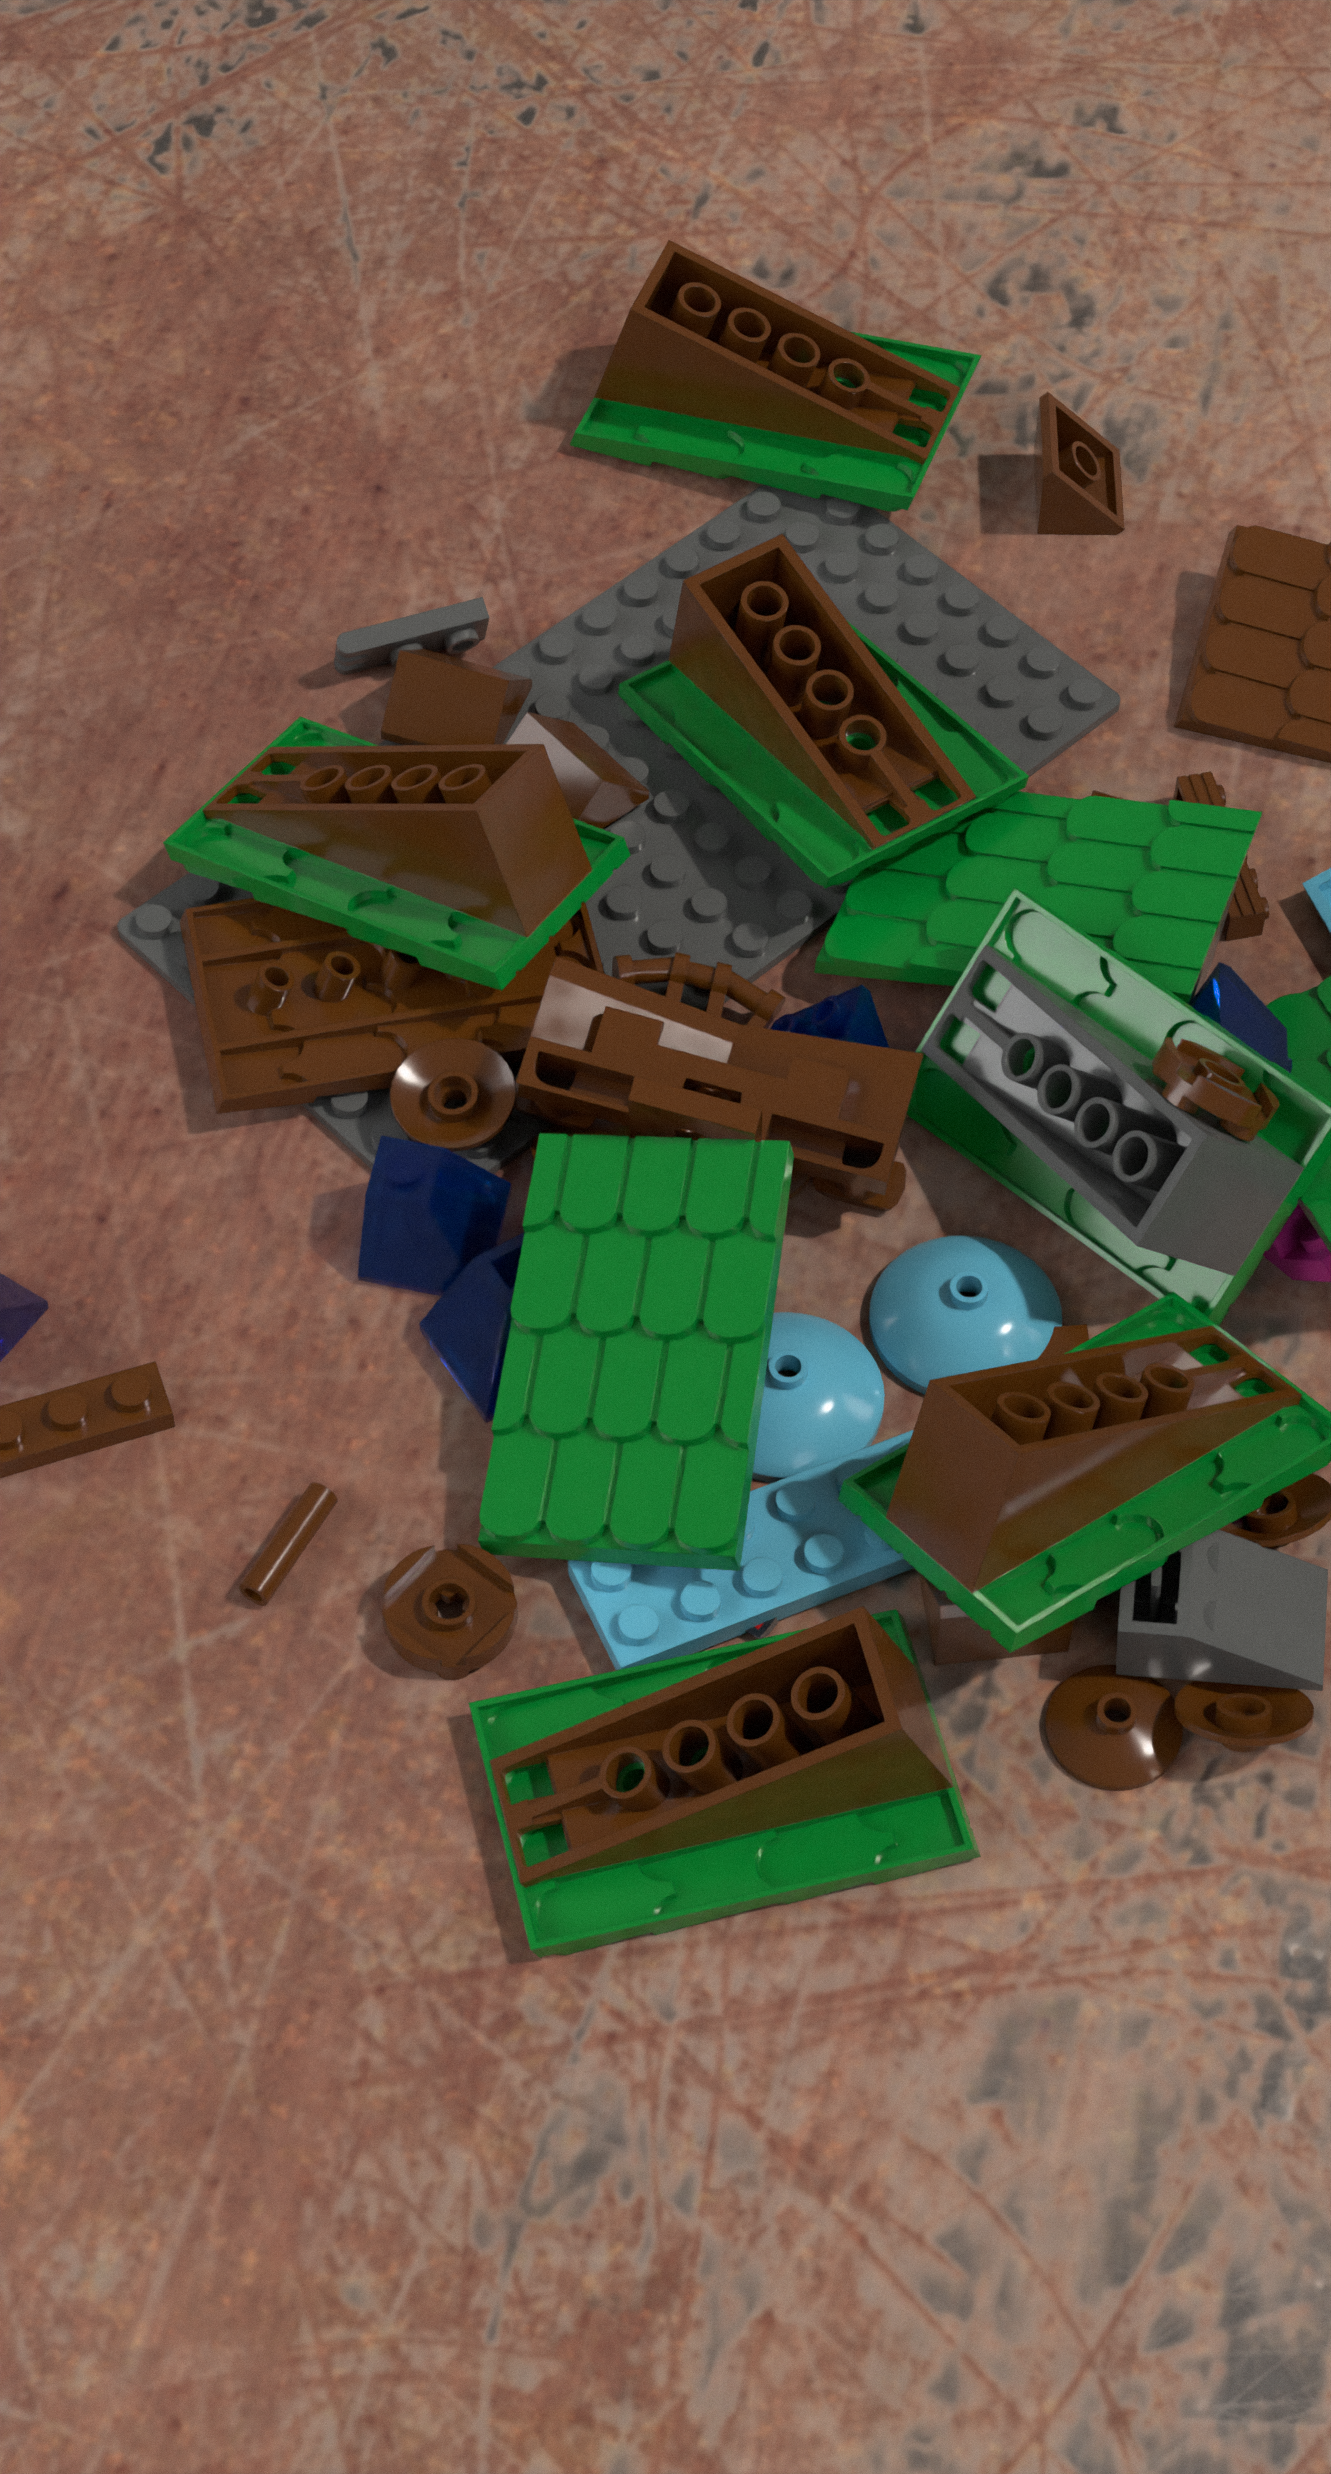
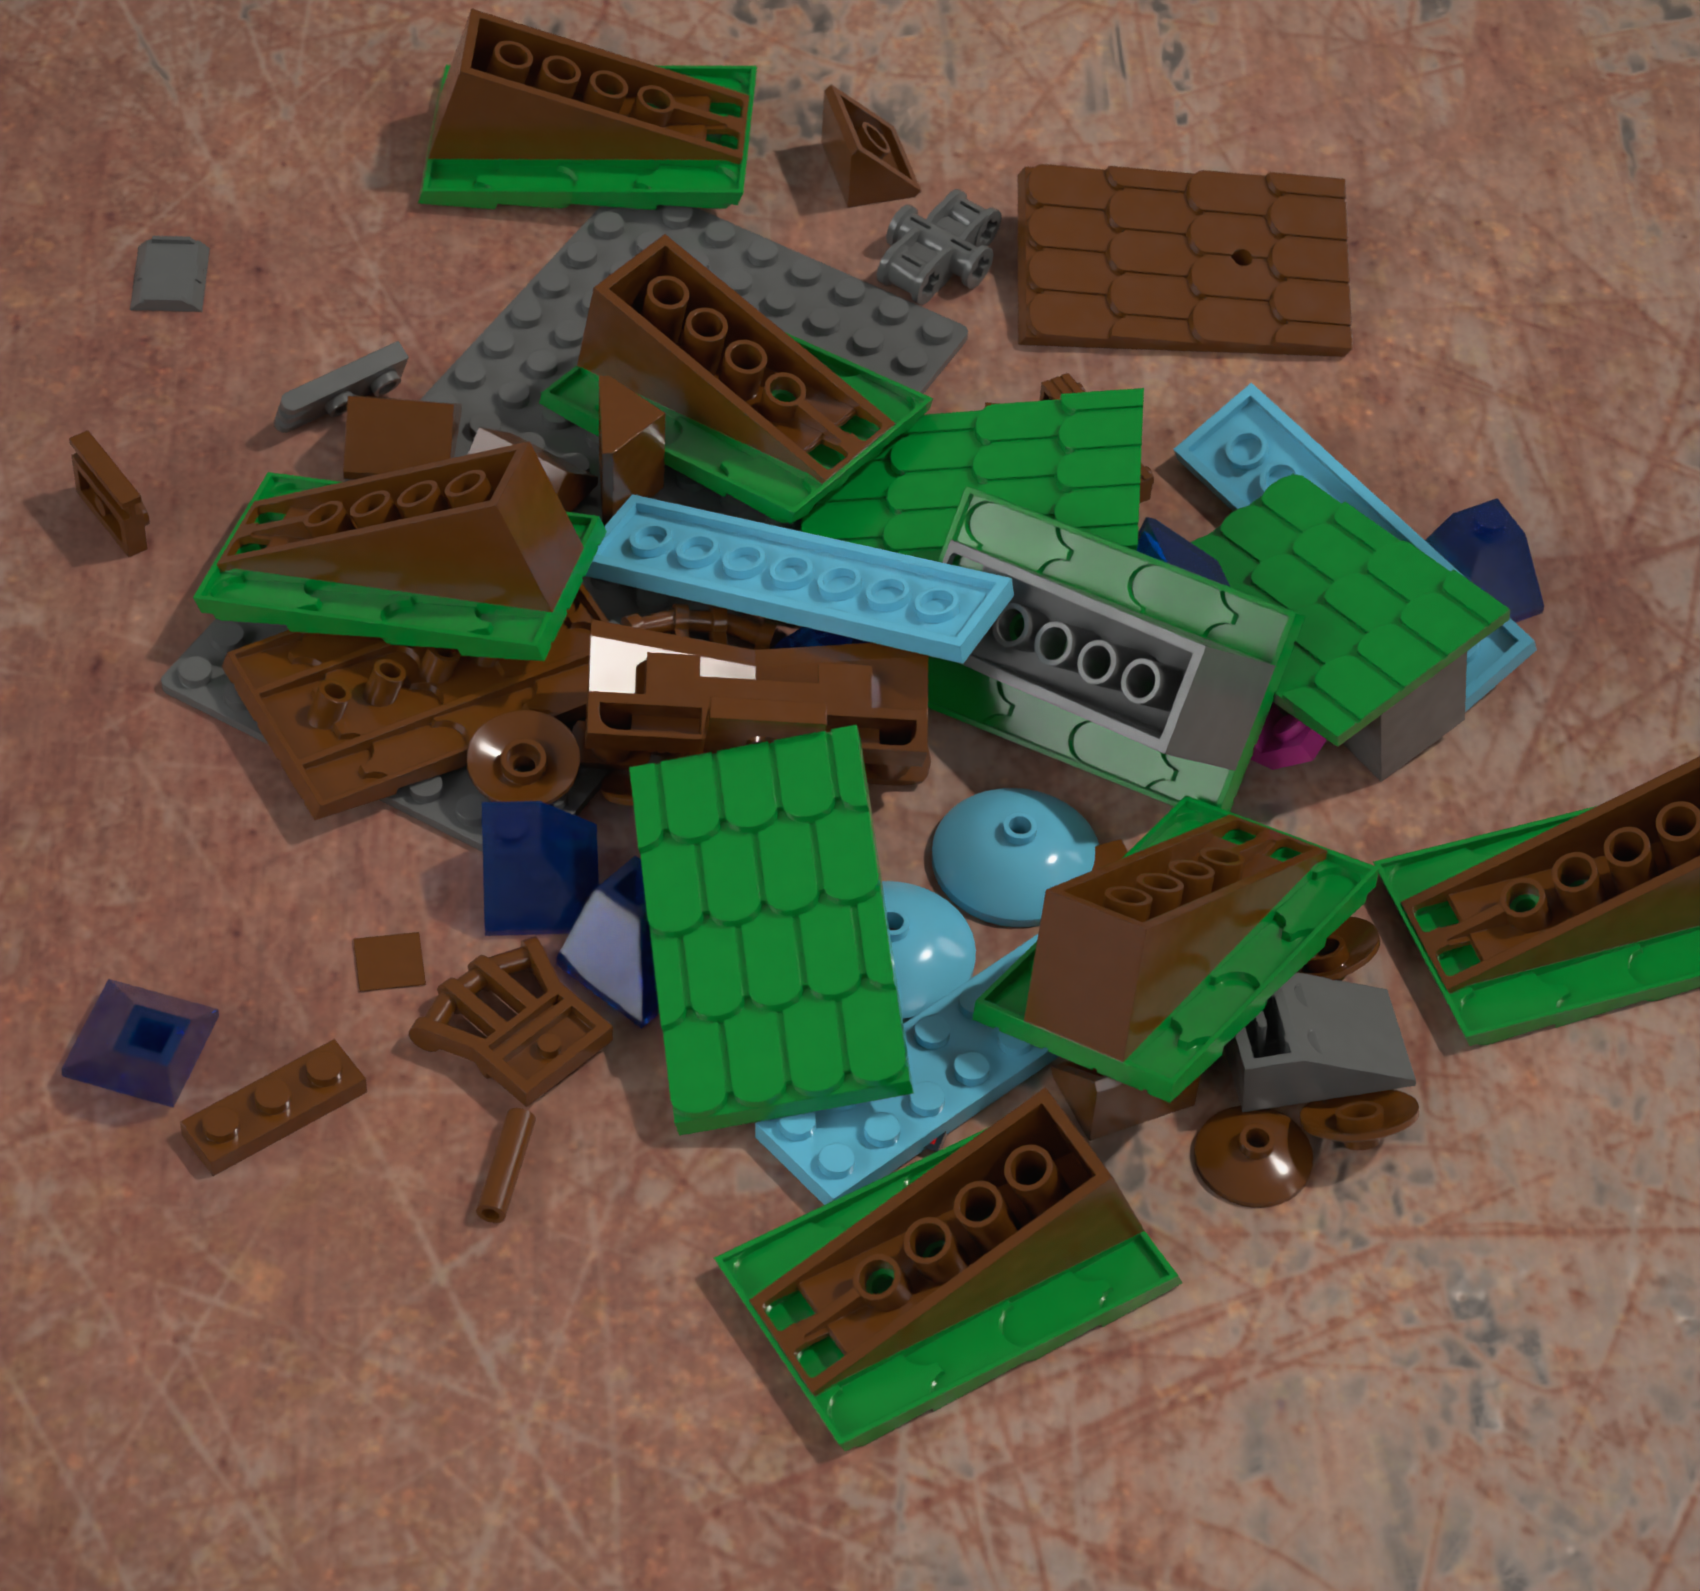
camera: 20 degrees left, 5 degrees down
reddish brown plate [382,1543,518,1680] -> none
reddish brown plate [1152,1037,1279,1142] -> none
none -> reddish brown plate [69,430,150,558]
none -> dark grey piece [130,236,210,312]
none -> reddish brown sticker [353,932,426,992]
none -> reddish brown plate [408,936,613,1107]
none -> medium azure plate [586,494,1014,664]
none -> reddish brown slope [599,376,665,526]
none -> dark grey axle [877,189,1002,305]

